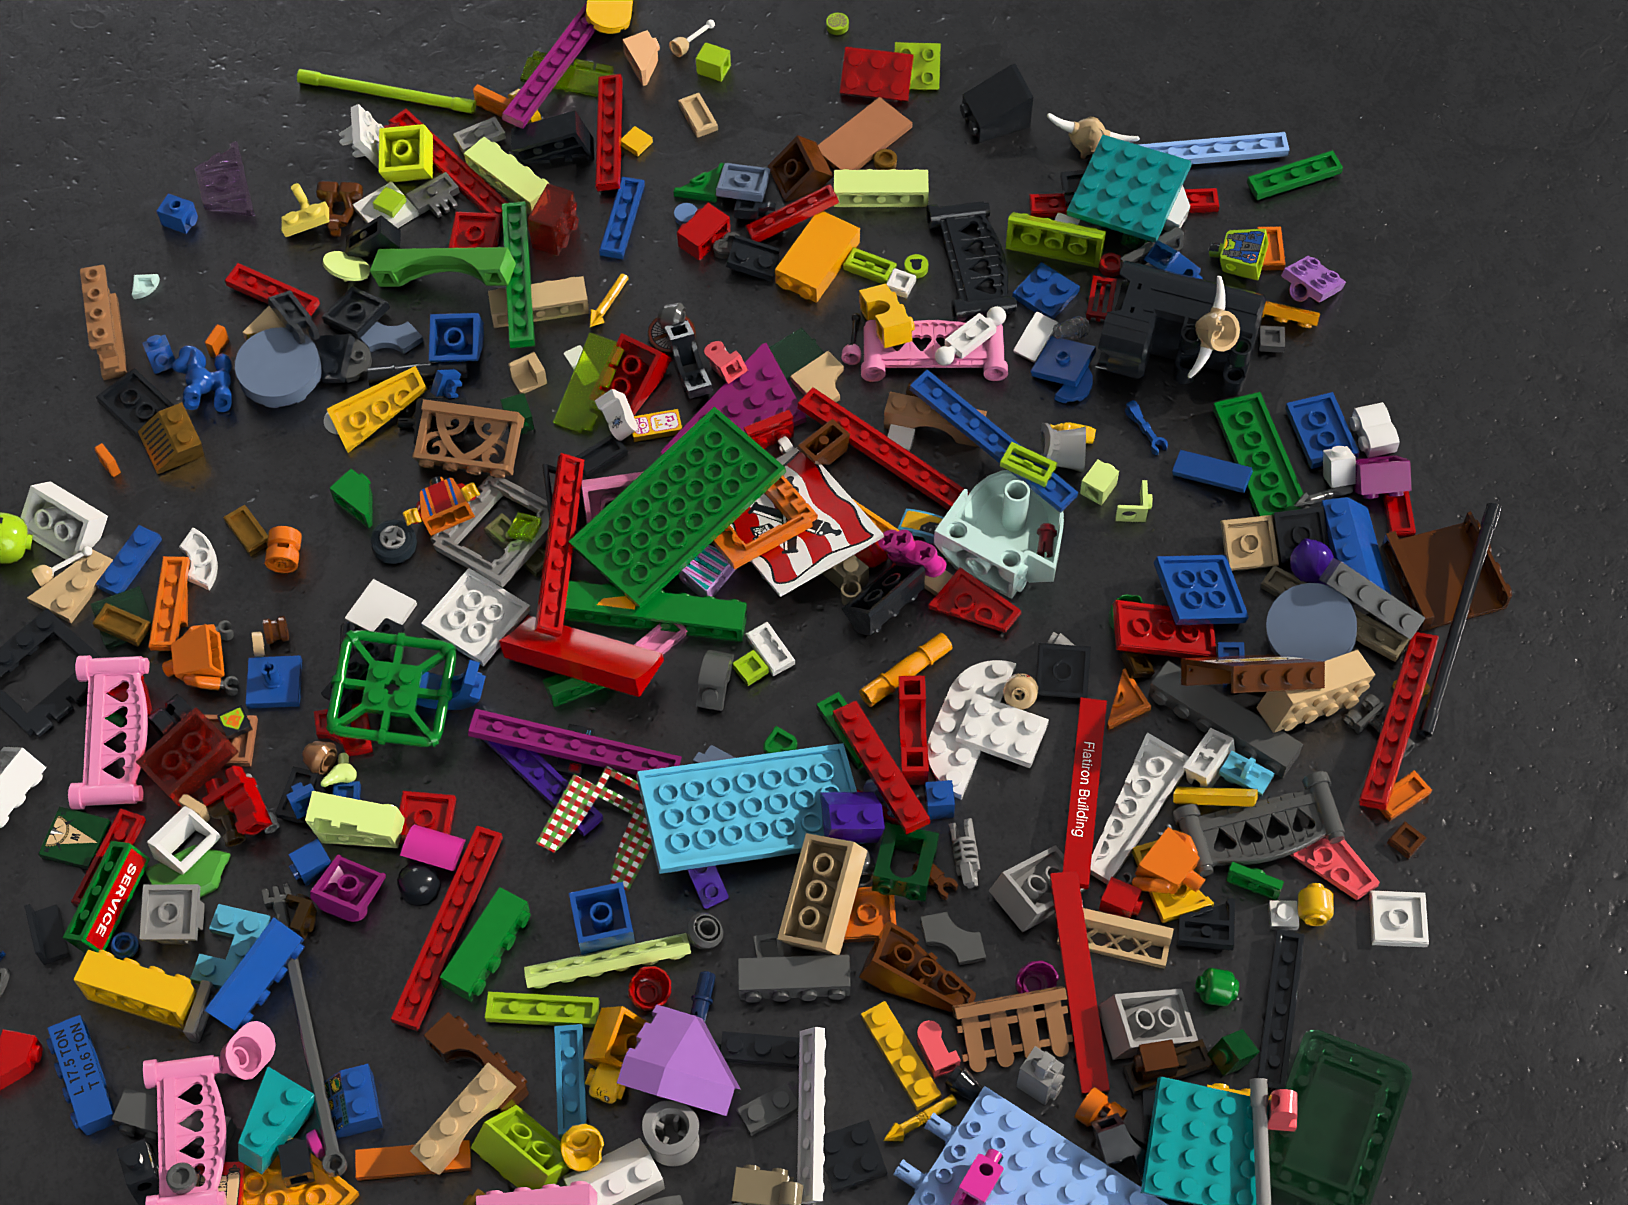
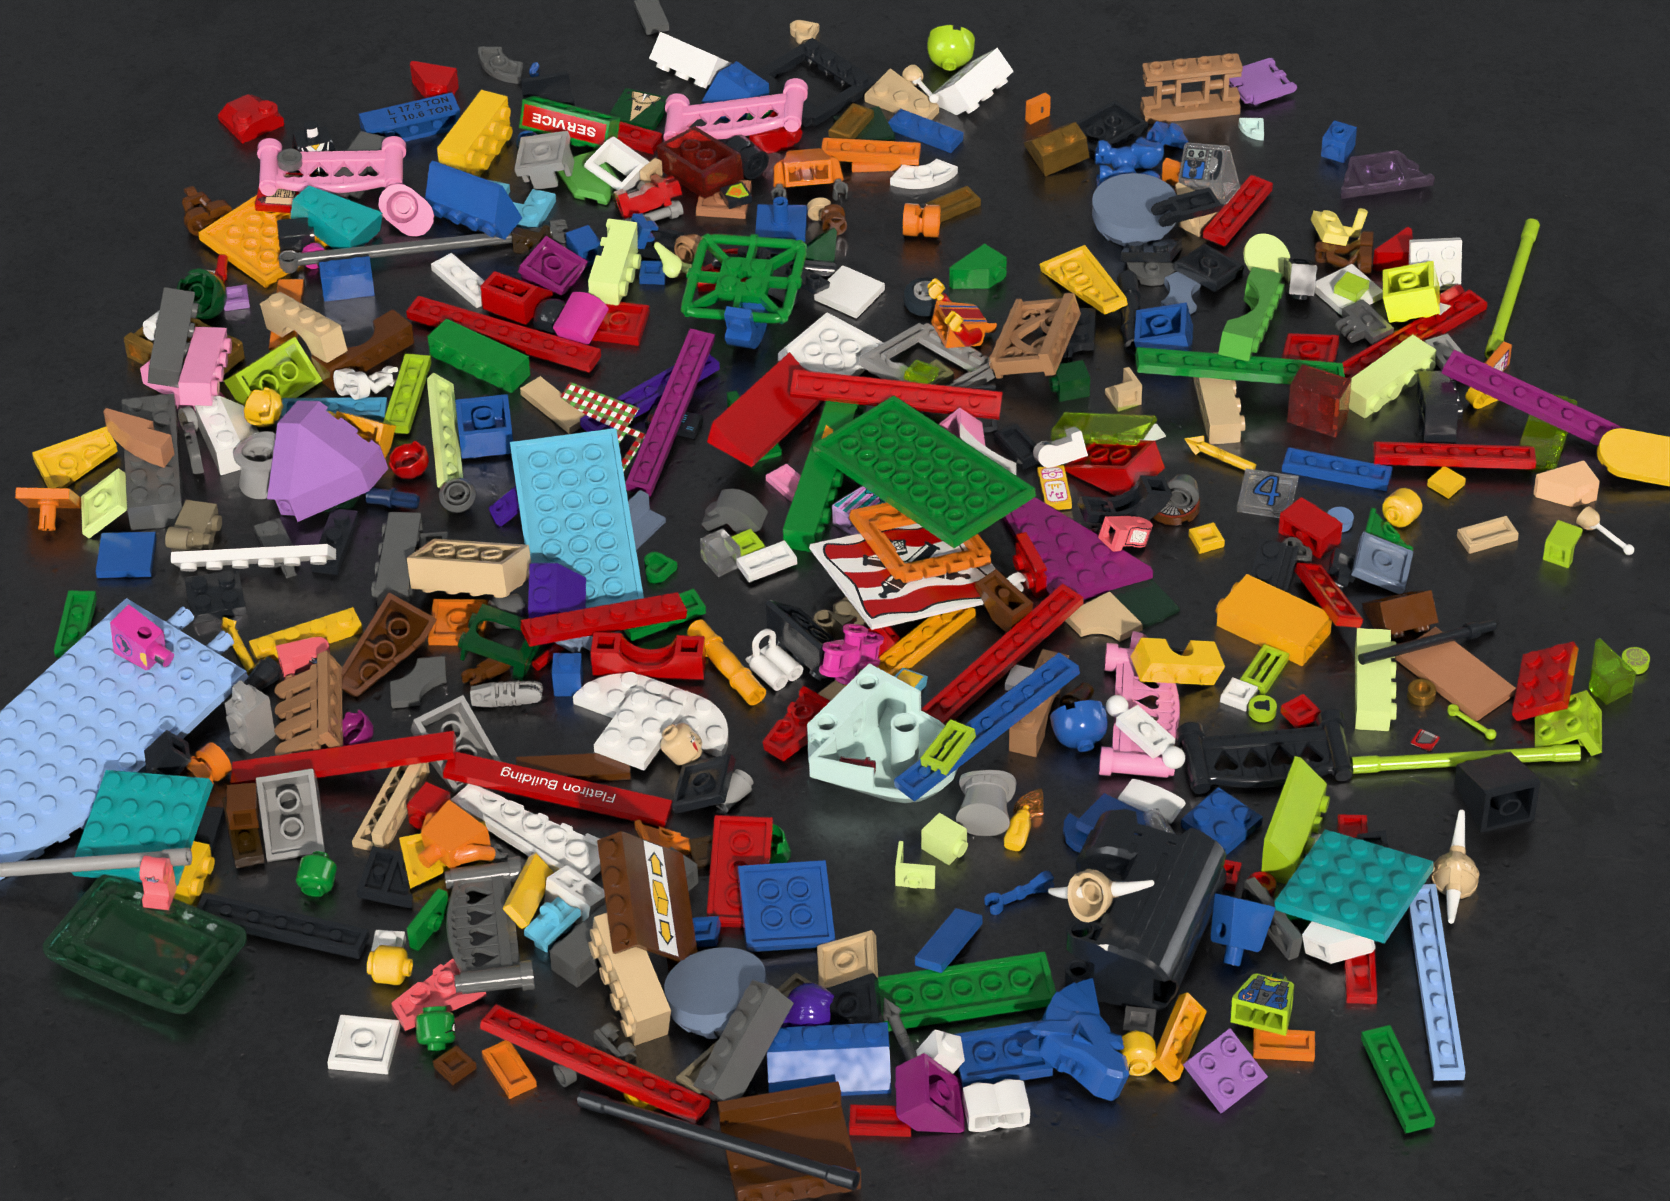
camera: 95 degrees right, 15 degrees down
blue tile [430,369,462,398] -> none
dark green brick [1207,1029,1260,1076] -> none
none -> white piece [333,366,398,400]
none -> green head [415,1006,456,1051]
none -> white tile [431,253,485,308]
none -> red slope [480,271,553,325]
none -> reddish brown tile [516,753,631,781]
none -> tan tile [520,376,586,434]
none -> clear brick [700,529,741,577]
none -> blue slope [702,61,769,123]
none -> white piece [746,629,803,691]
none -> dark green slope [805,227,837,262]
none -> white sticker [960,423,1016,475]
none -> clear orange tile [1013,789,1044,817]
none -> blue animal [1021,978,1130,1101]
none -> blue cylinder [1050,700,1108,752]
none -> yellow head [1117,1030,1156,1076]
none -> clear slope [1178,142,1241,204]
none -> yellow tile [1189,522,1225,554]
none -> medium lavender plate [1229,58,1297,105]
none -> clear tile [1237,468,1299,518]
none -> red plate [1280,694,1321,728]
none -> lime piece [1351,744,1581,774]
none -> black bar [1358,620,1497,665]
none -> red slope [1372,227,1413,271]
none -> yellow head [1382,488,1422,528]
none -> sticker [1411,729,1440,751]
none -> lime hinge [1447,704,1496,740]
none -> clear neon green slope [1588,638,1636,705]

